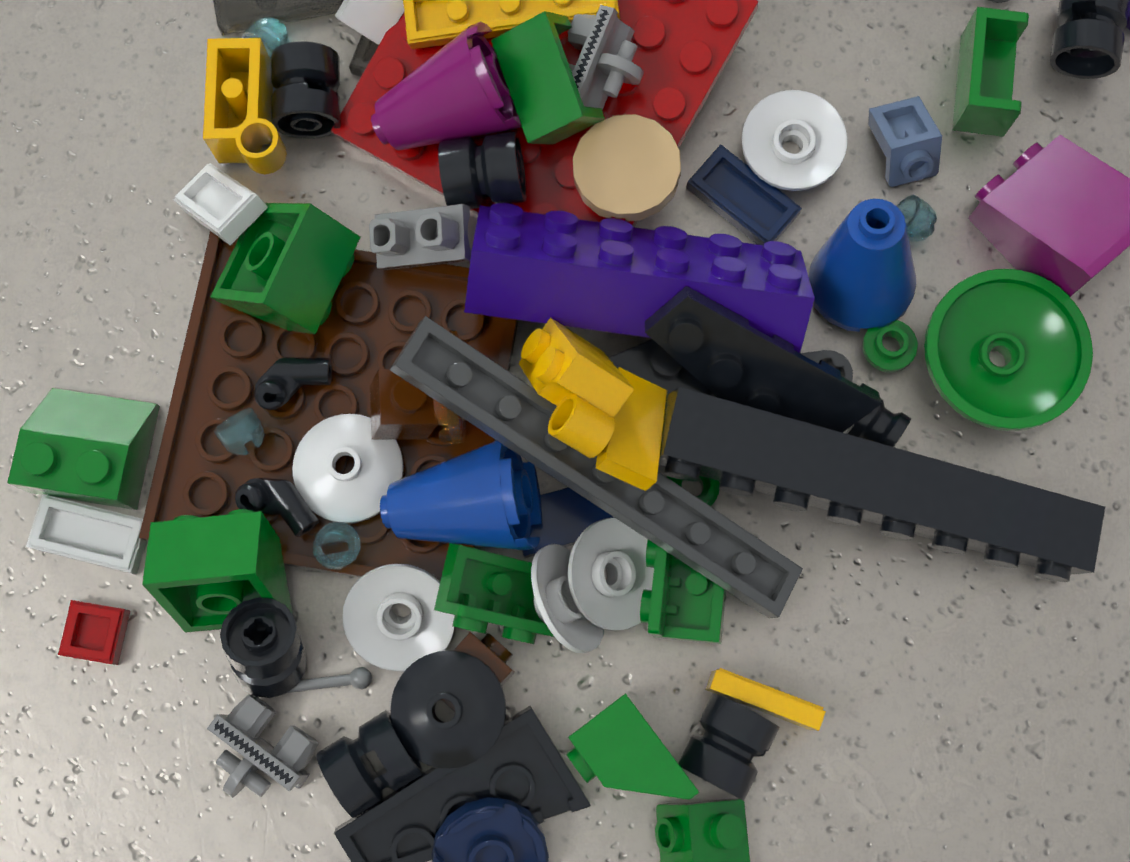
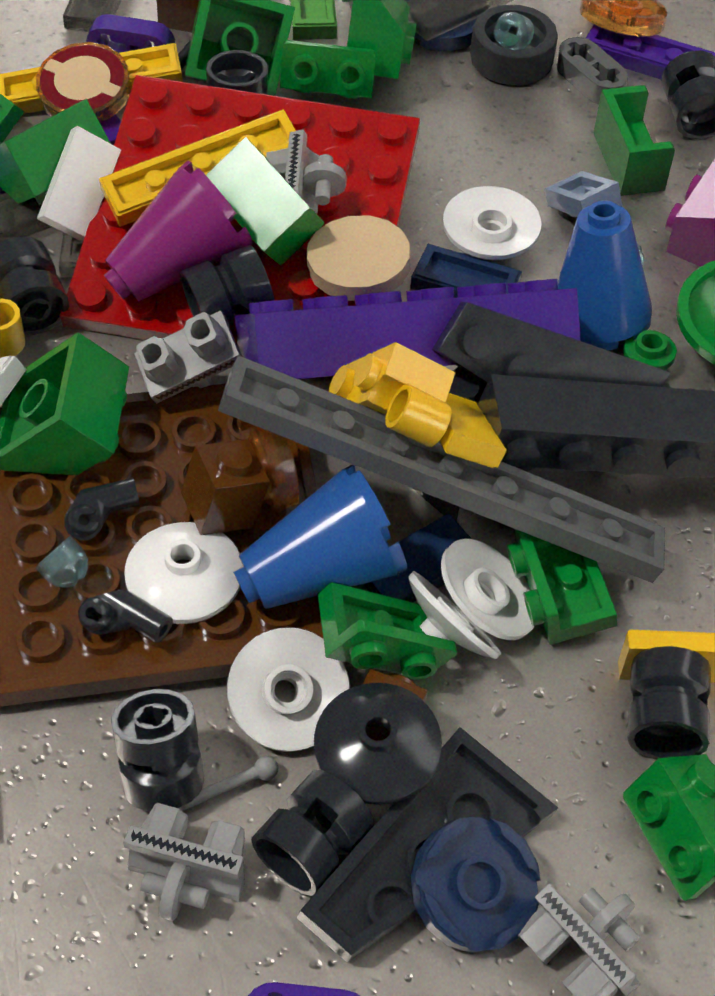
camera: 25 degrees left, 25 degrees down
green slope [142,509,293,633] -> none
clear light blue hinge [312,522,361,570] -> none
green slope [566,693,699,800] -> none

